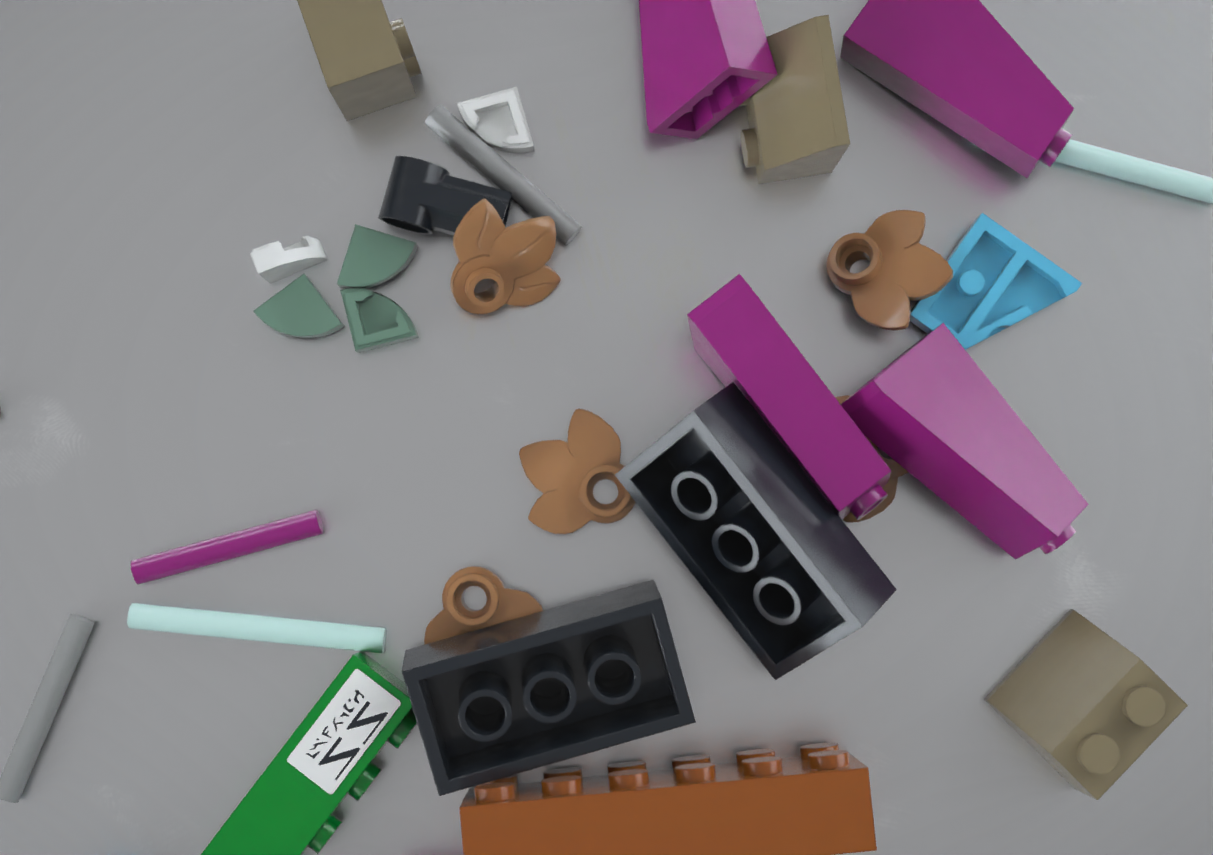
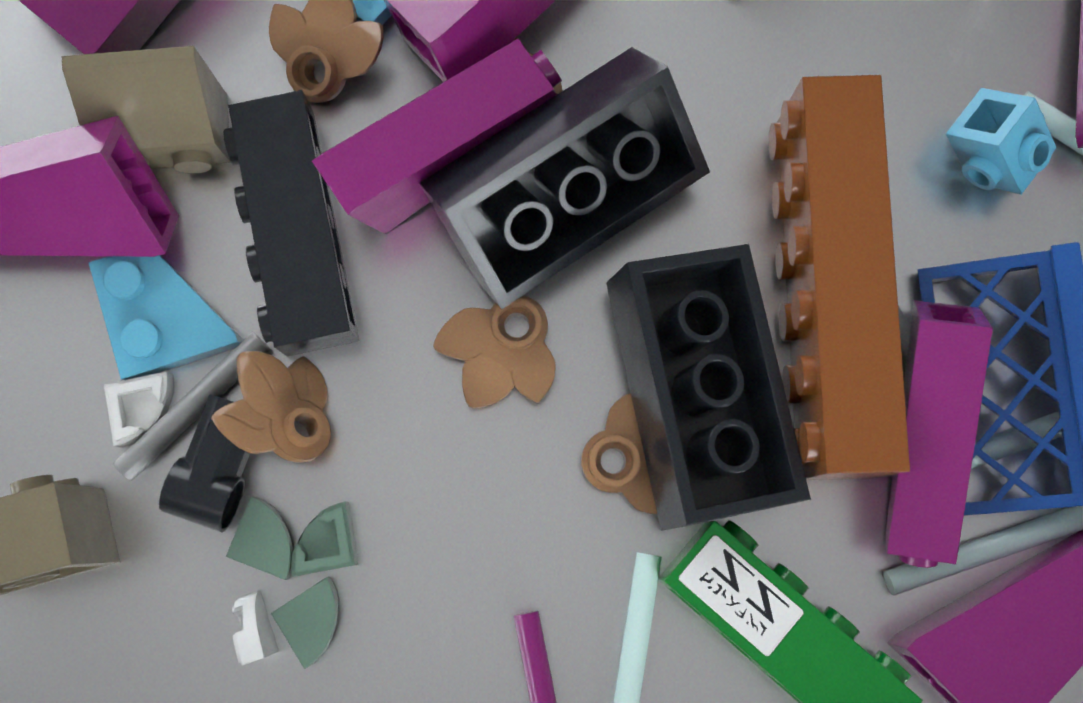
camera: 80 degrees left, 5 degrees down
none -> medium azure wing [88,255,242,380]
none -> black brick [223,90,360,357]

